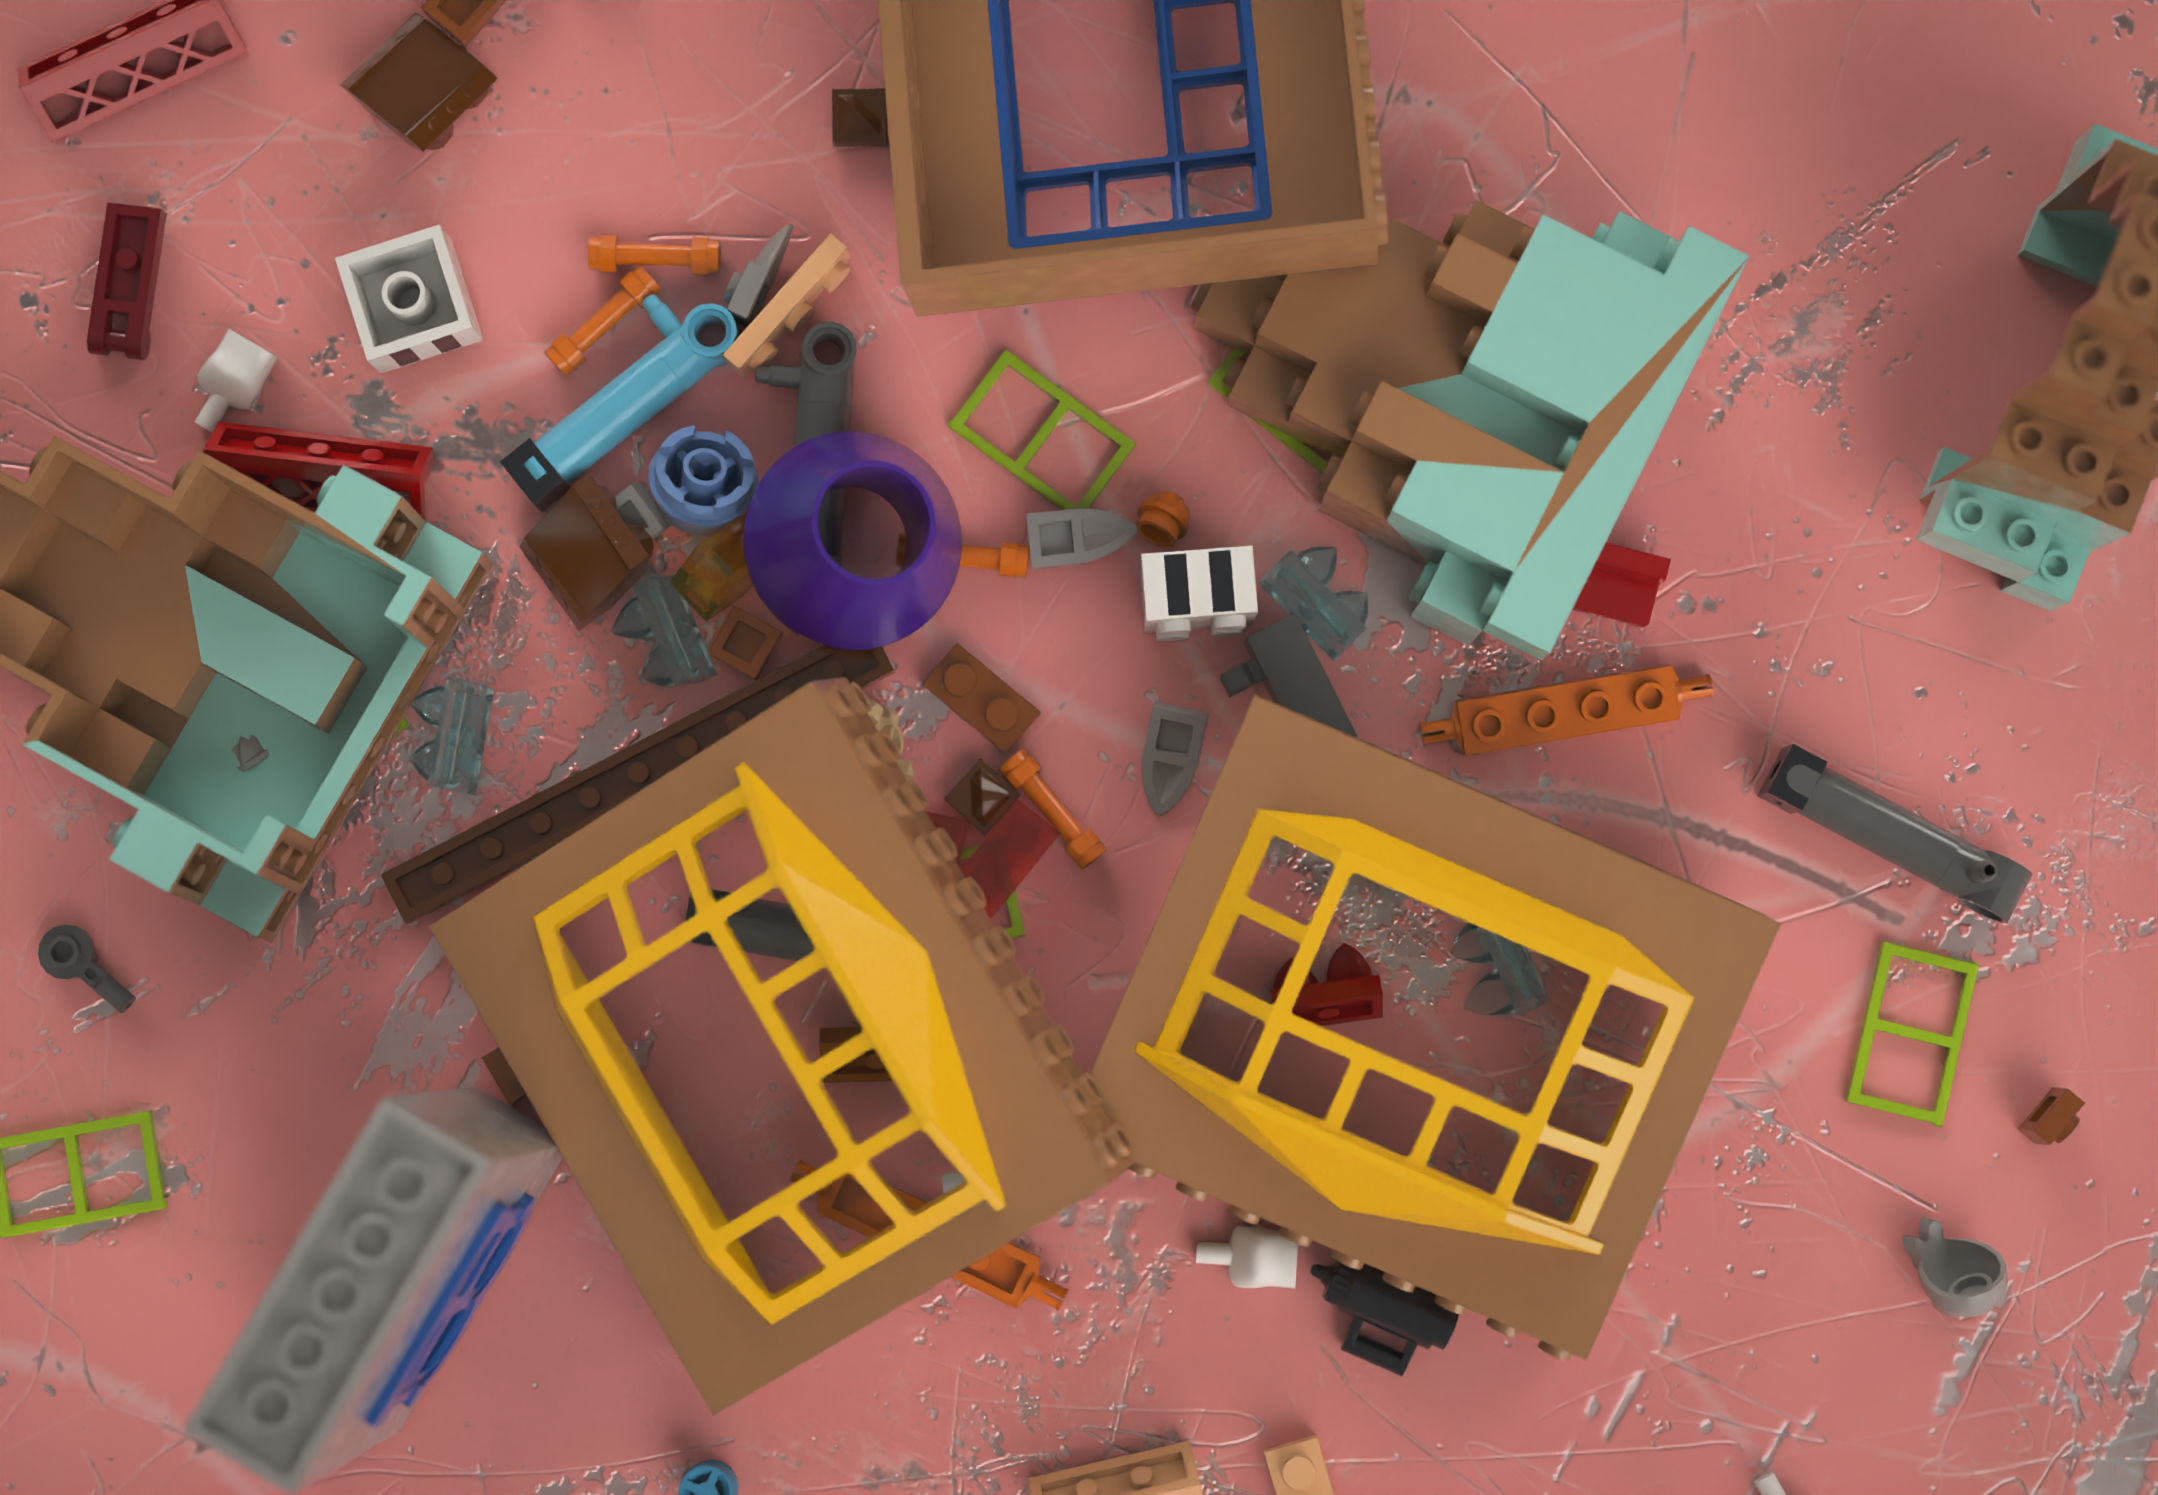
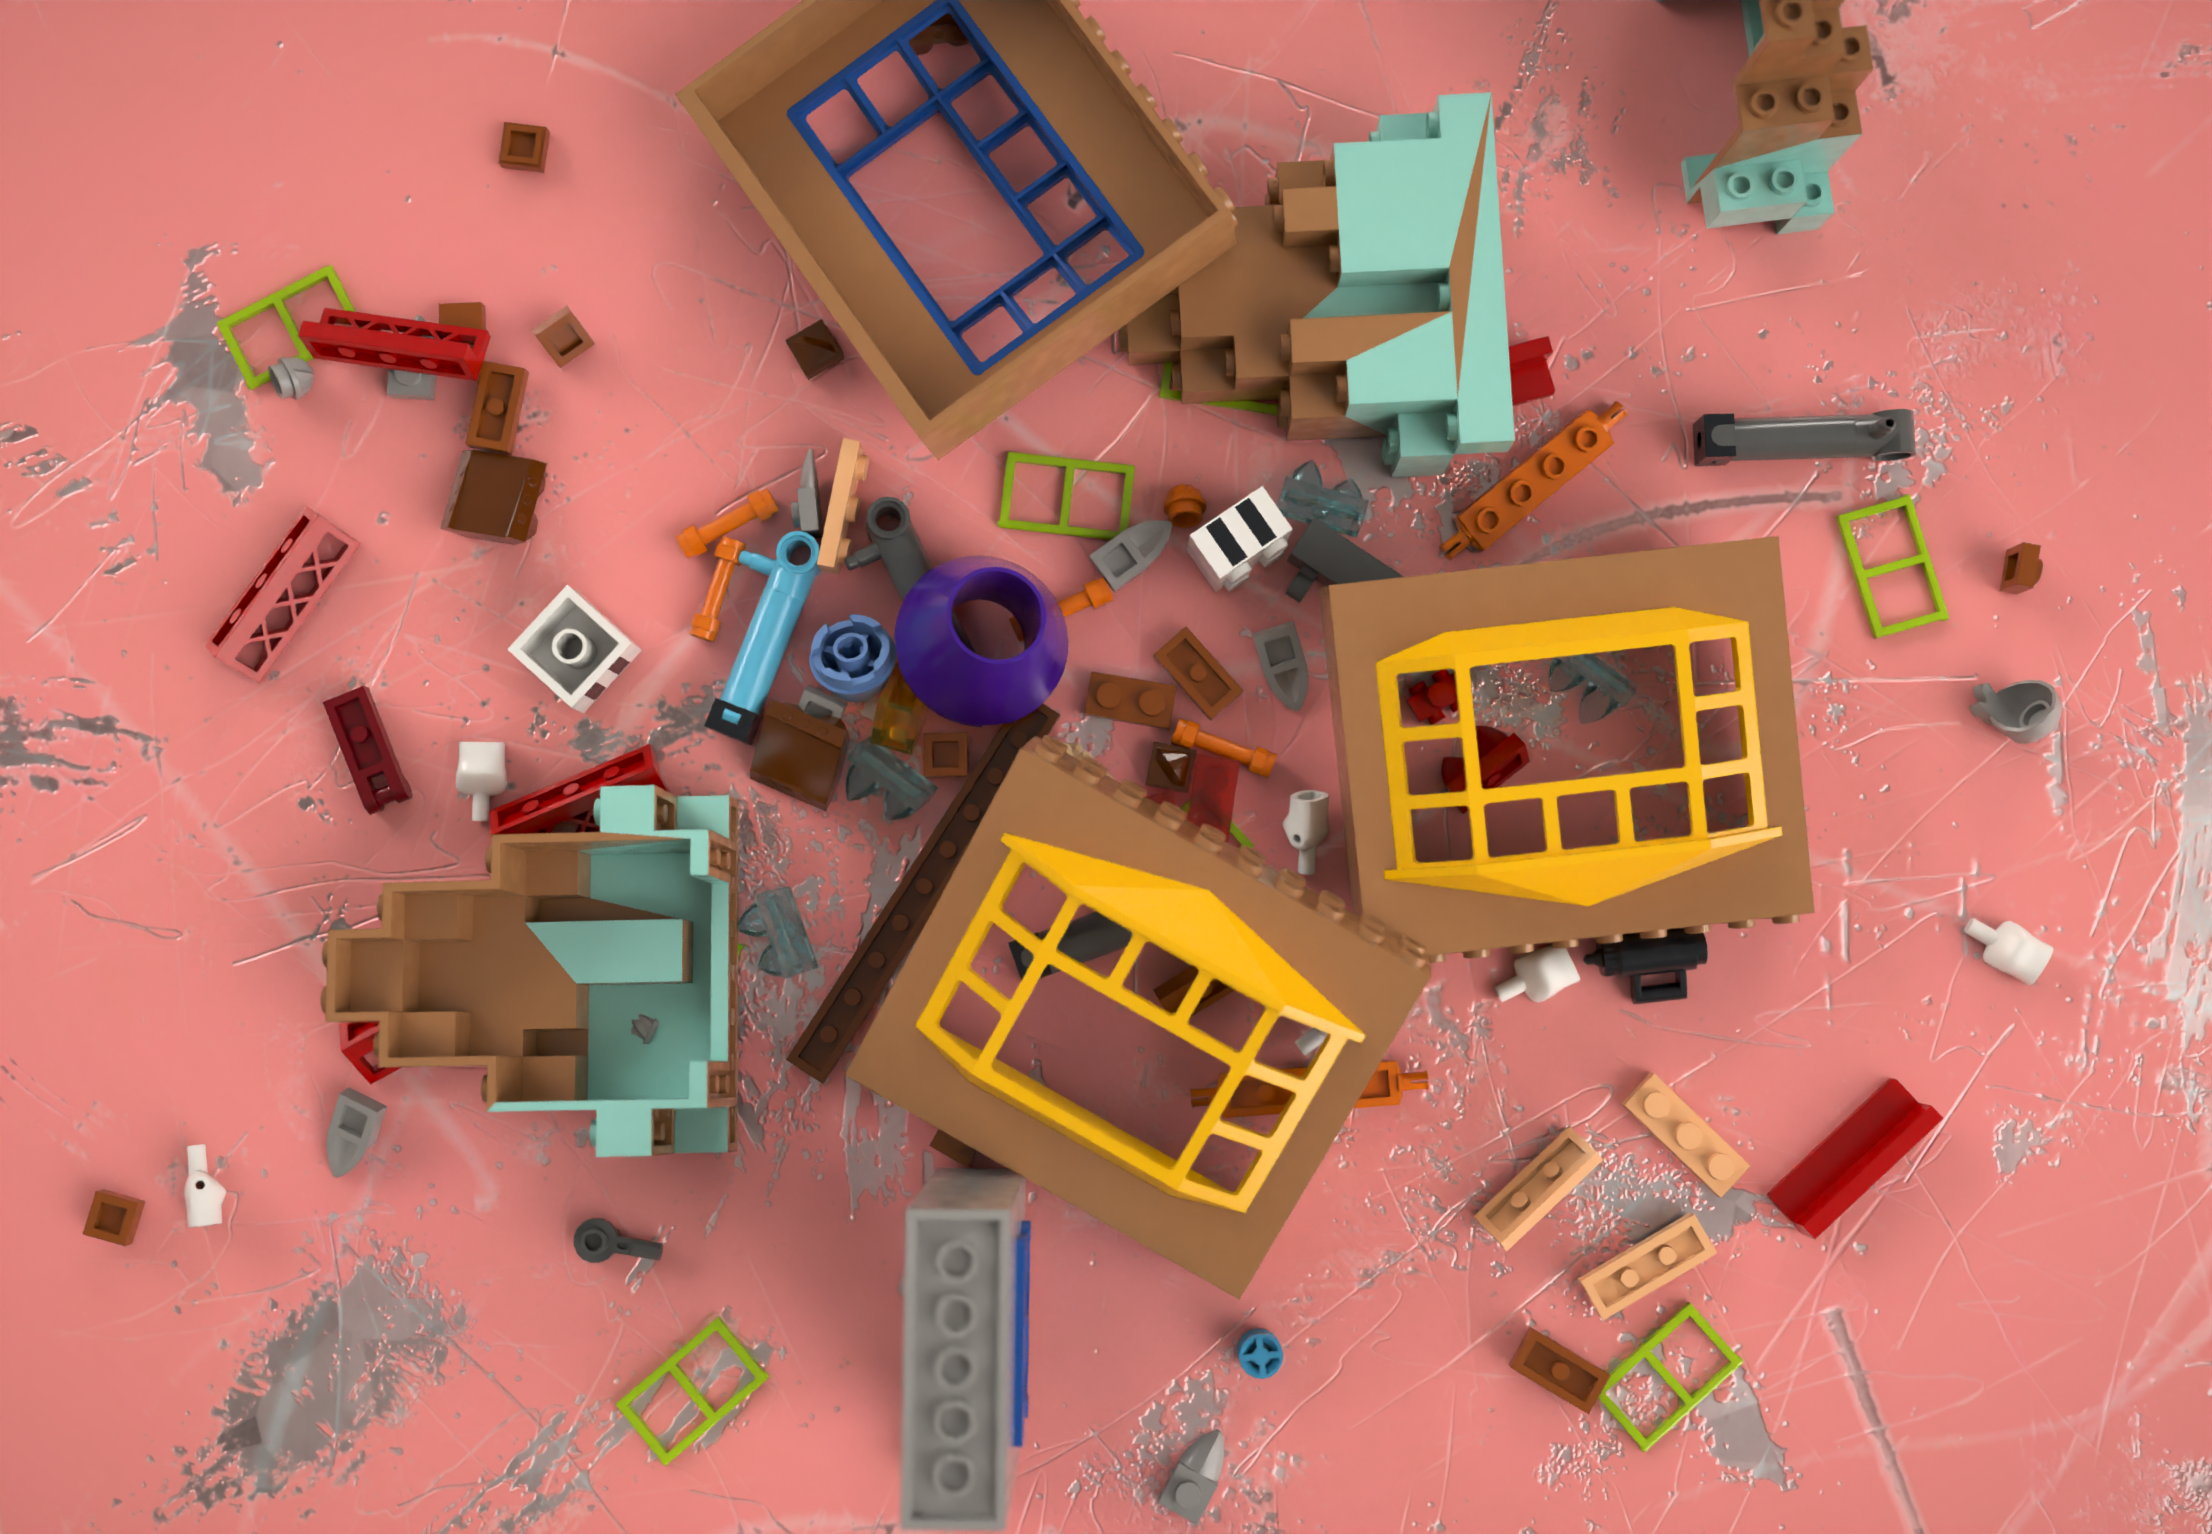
camera: 30 degrees left, 0 degrees up
none -> dark orange plate [1153,626,1244,721]
none -> white piece [1282,790,1329,875]
none -> red piece [1406,669,1458,725]

